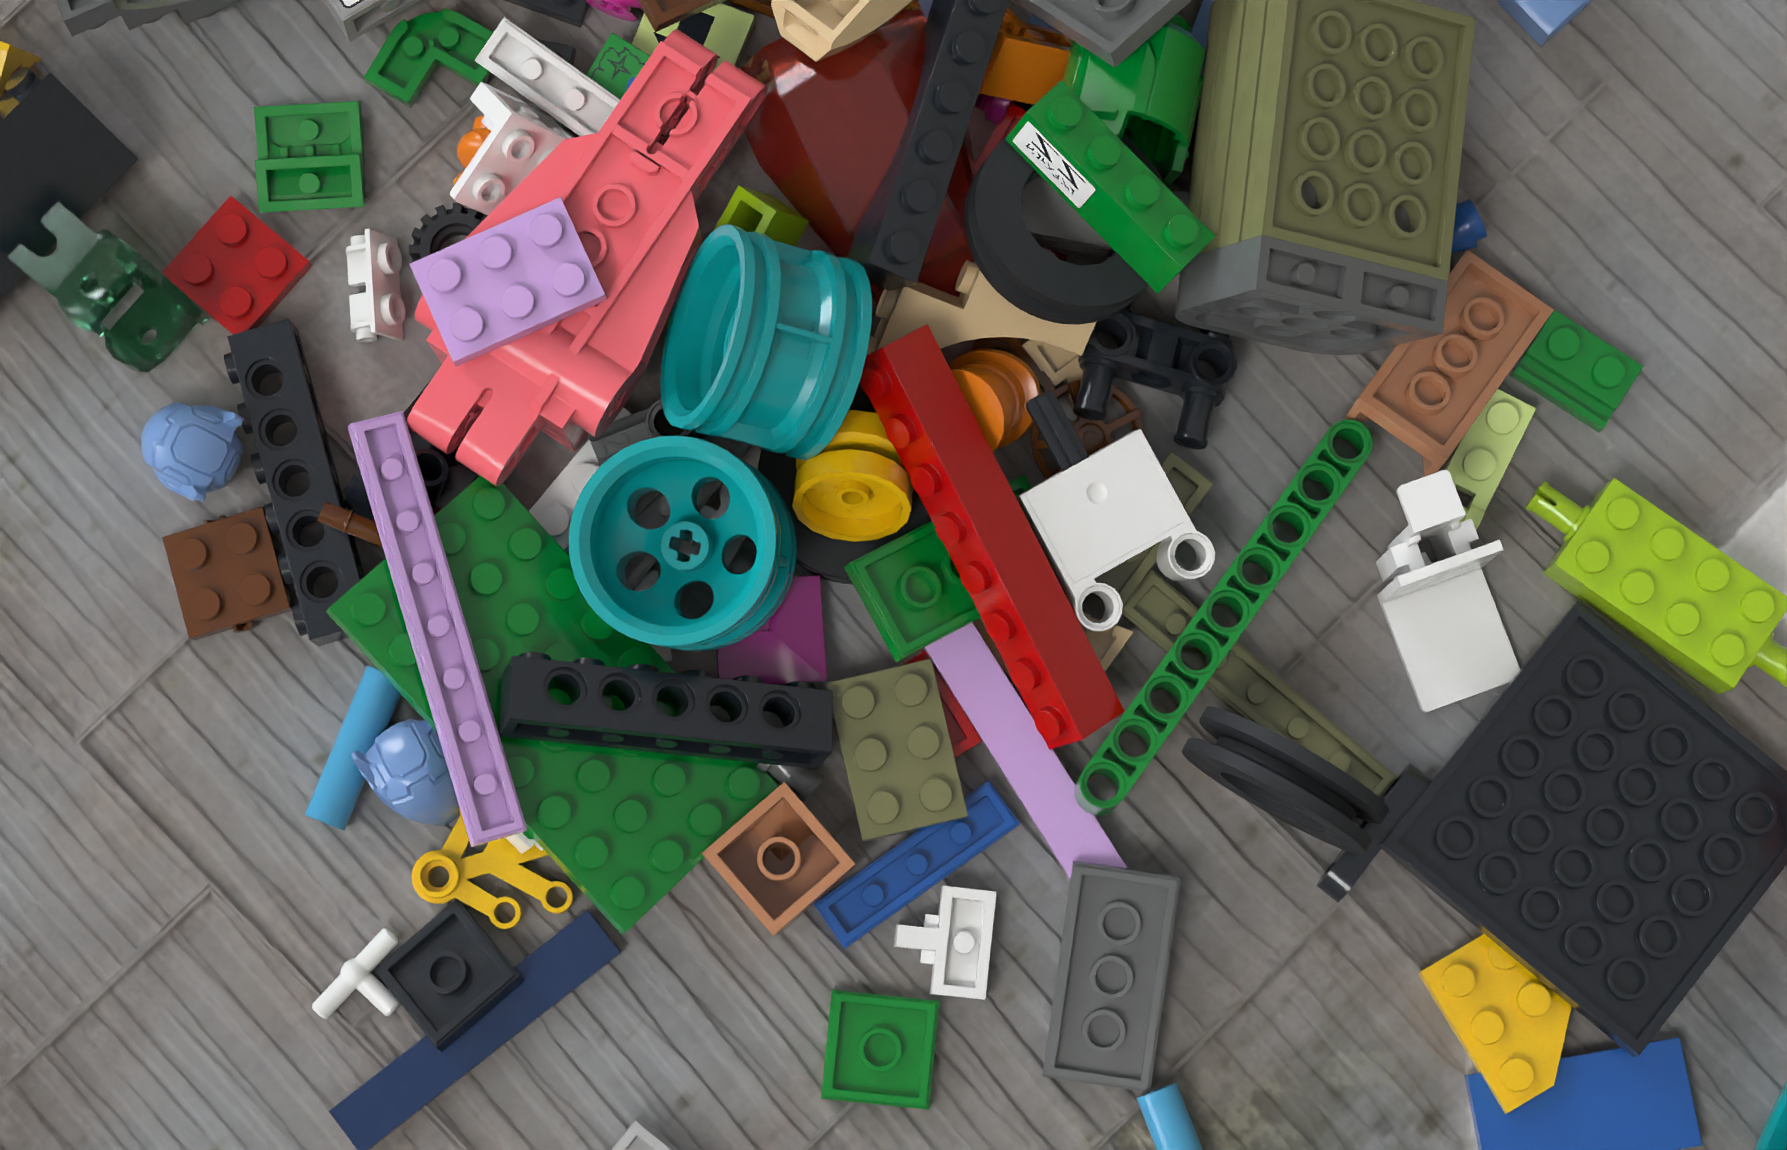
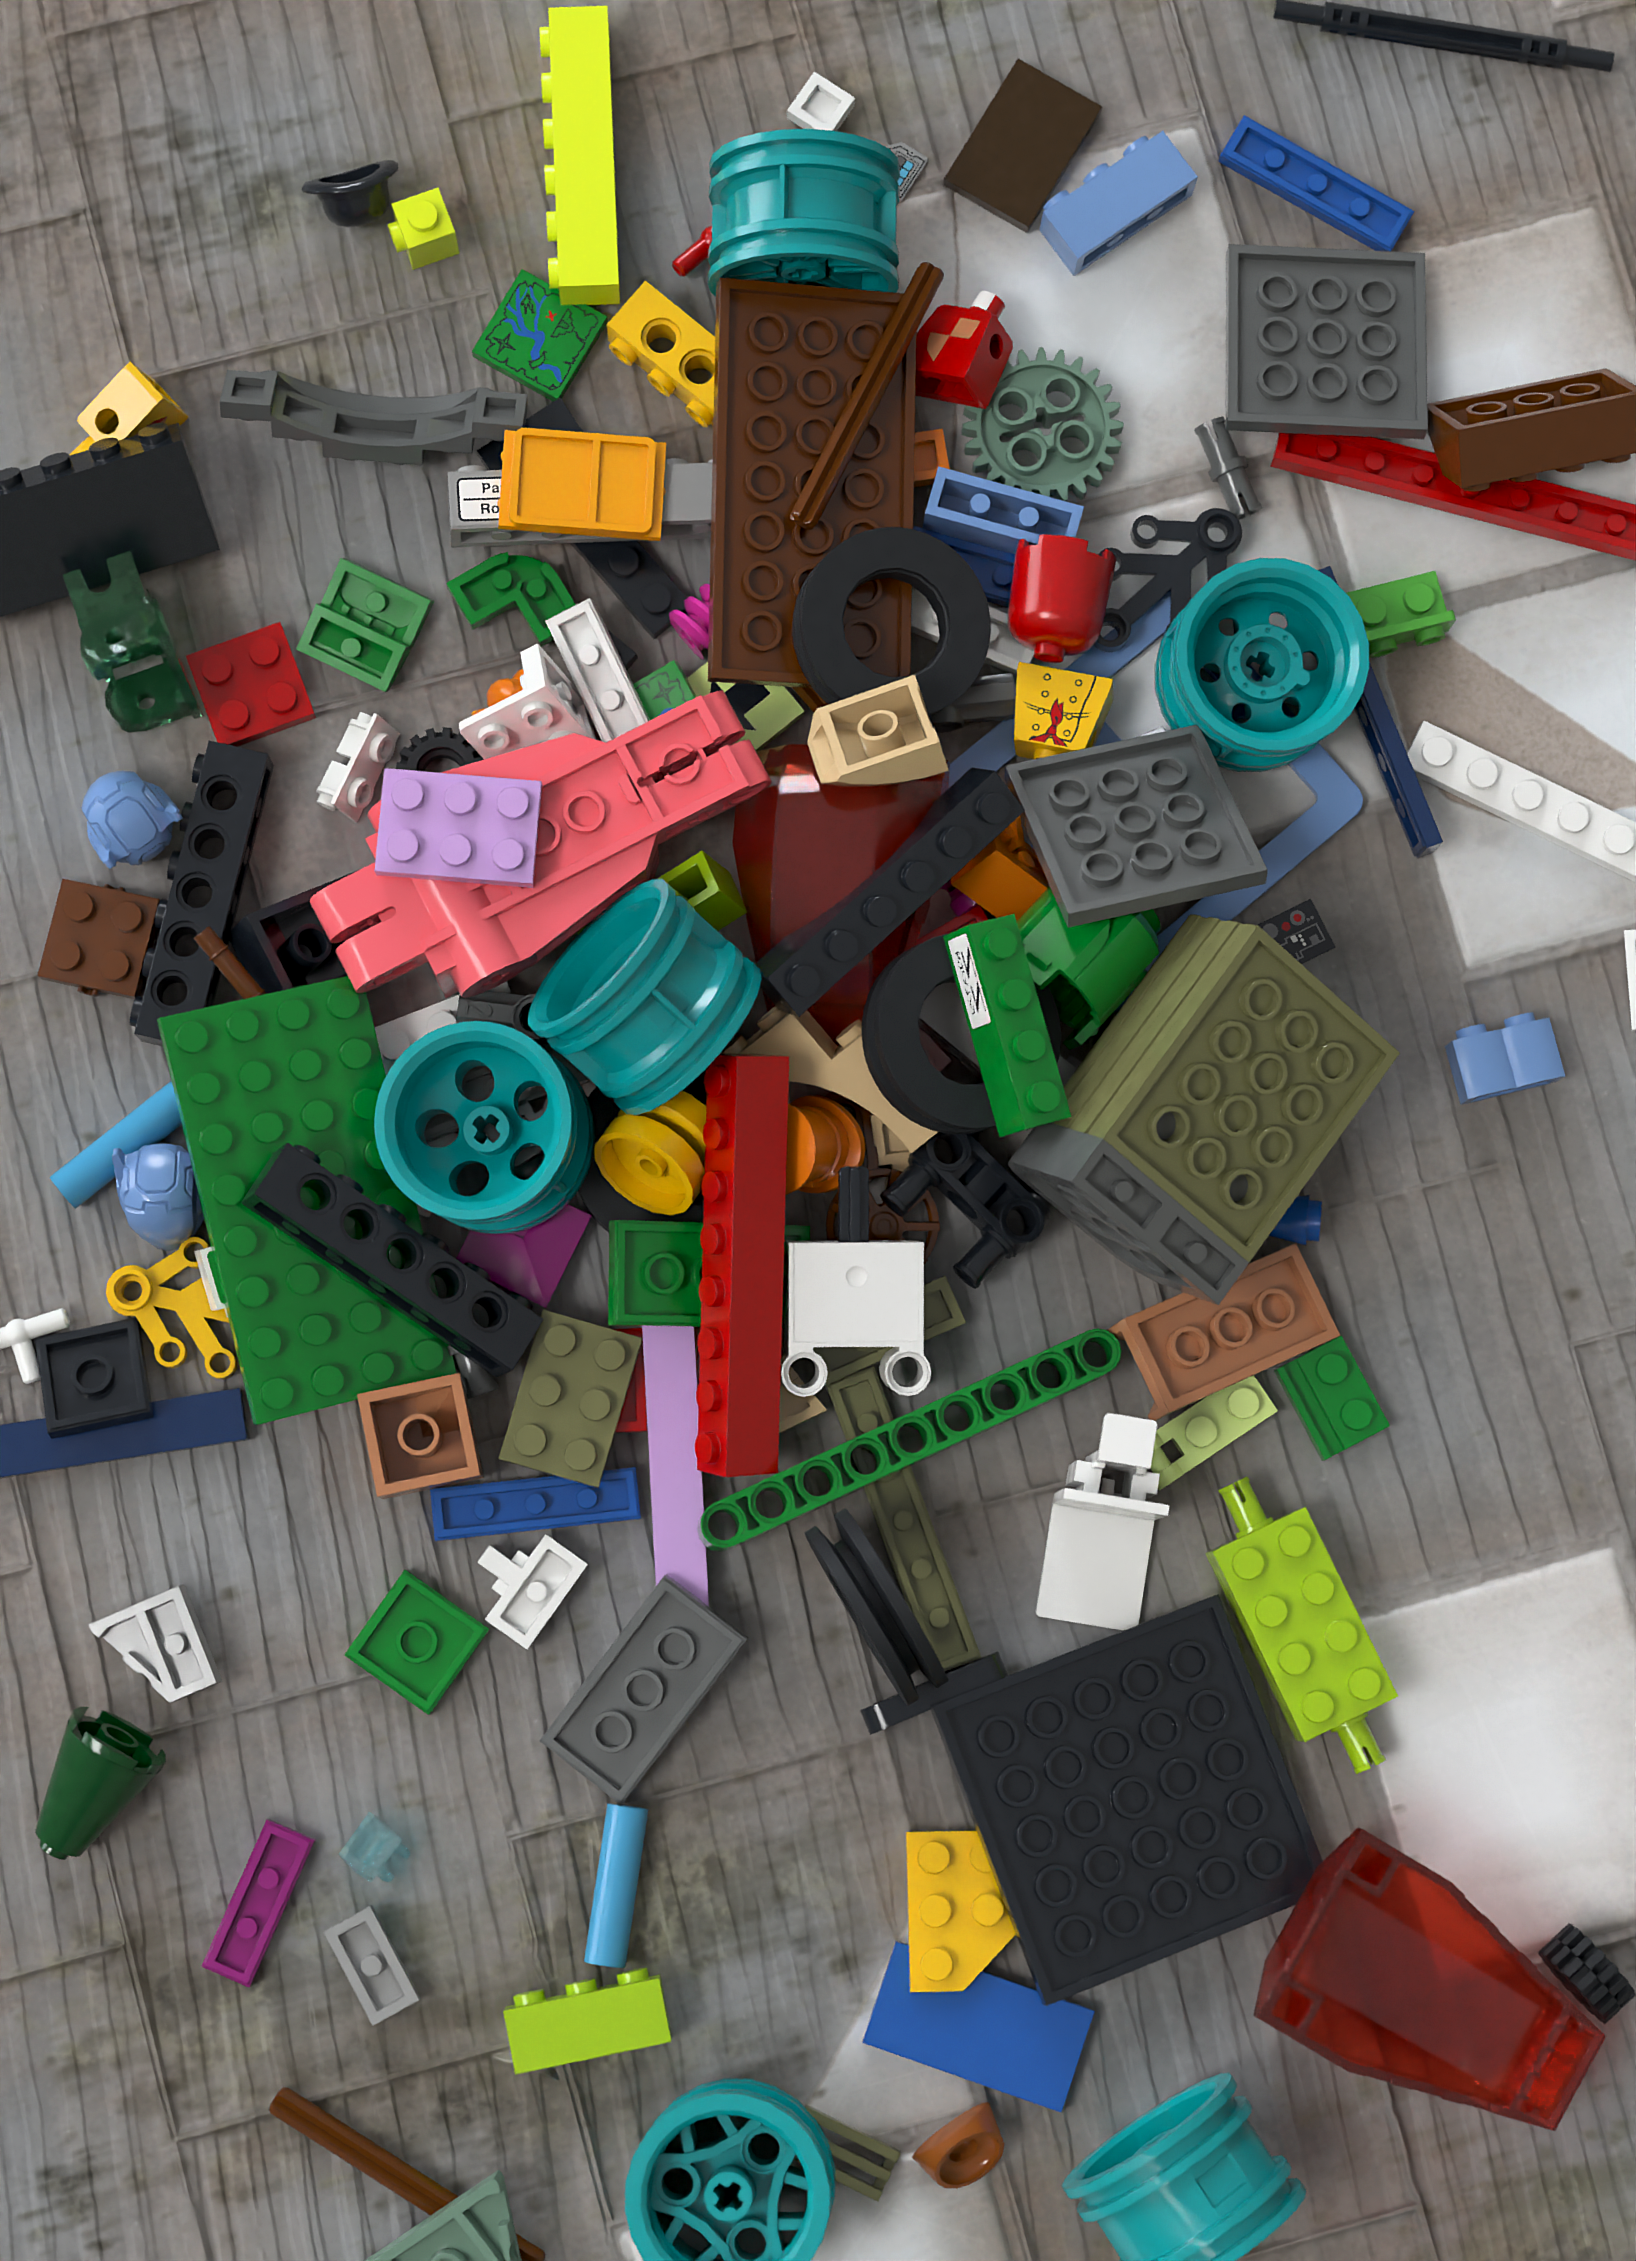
camera: 20 degrees right, 0 degrees up
lavender tile [348,411,527,847] -> none

